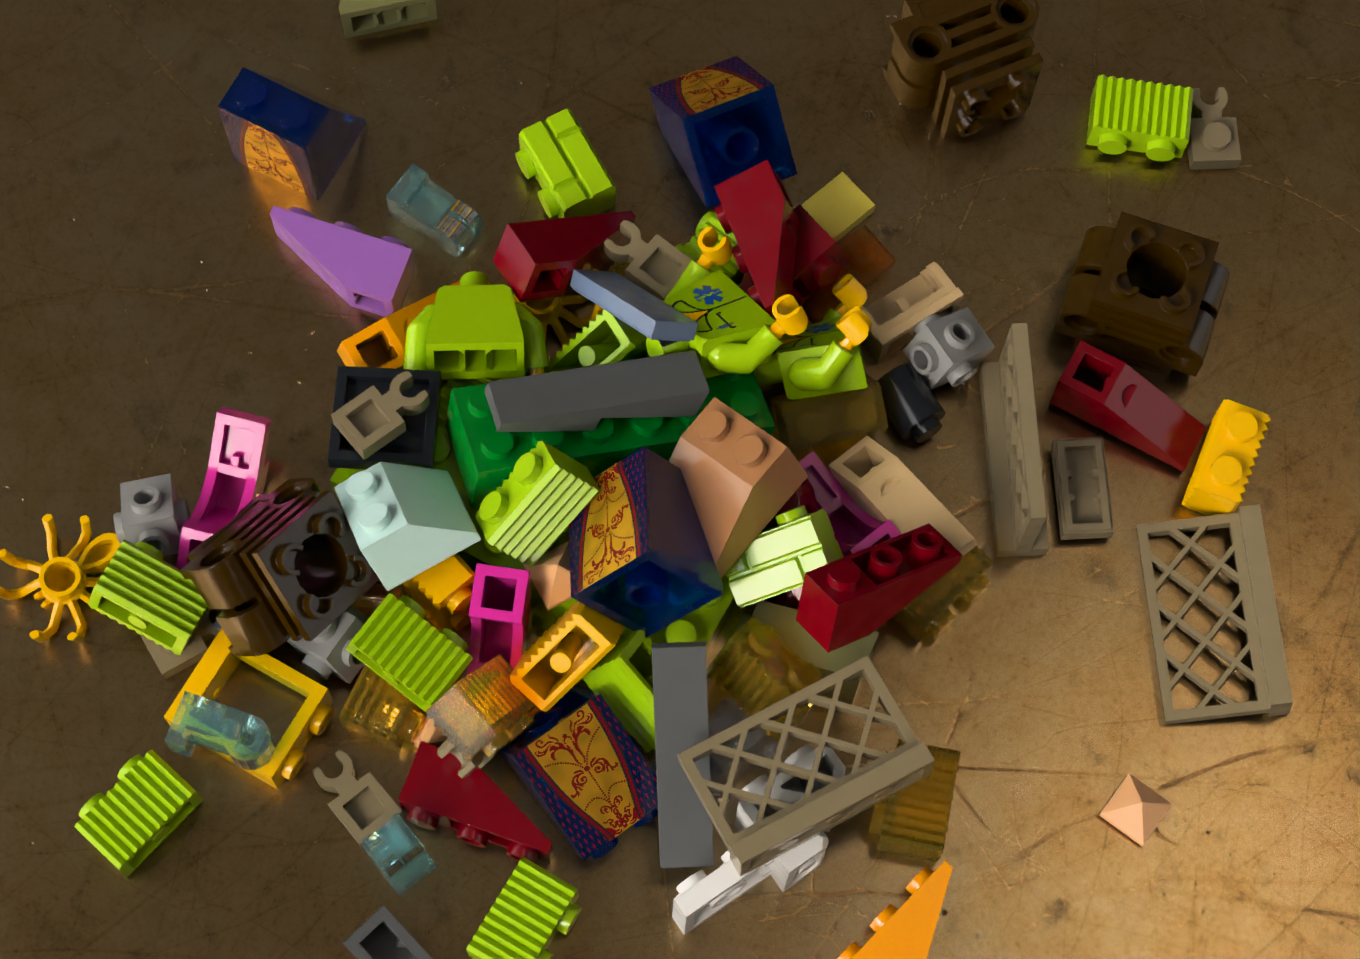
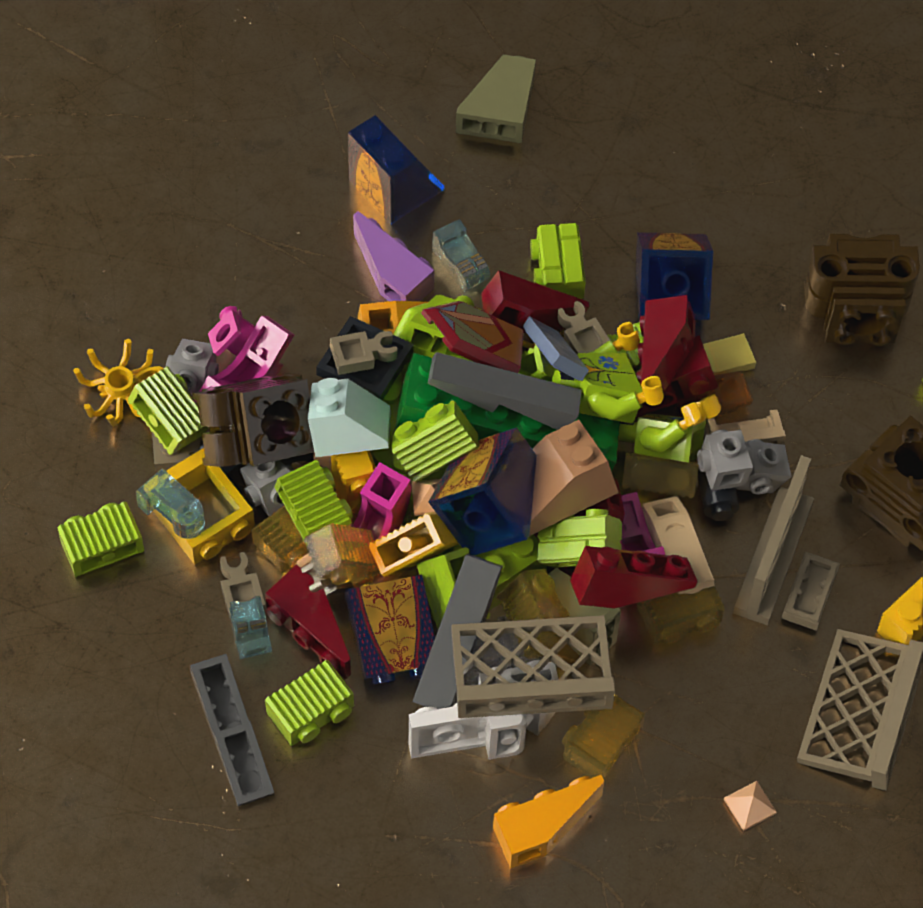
camera: 25 degrees right, 10 degrees down
dark red slope [1049,340,1207,472] -> none
none -> dark pink bracket [208,306,255,356]
none -> tile [421,301,524,373]
none -> light grey brick [697,430,753,491]

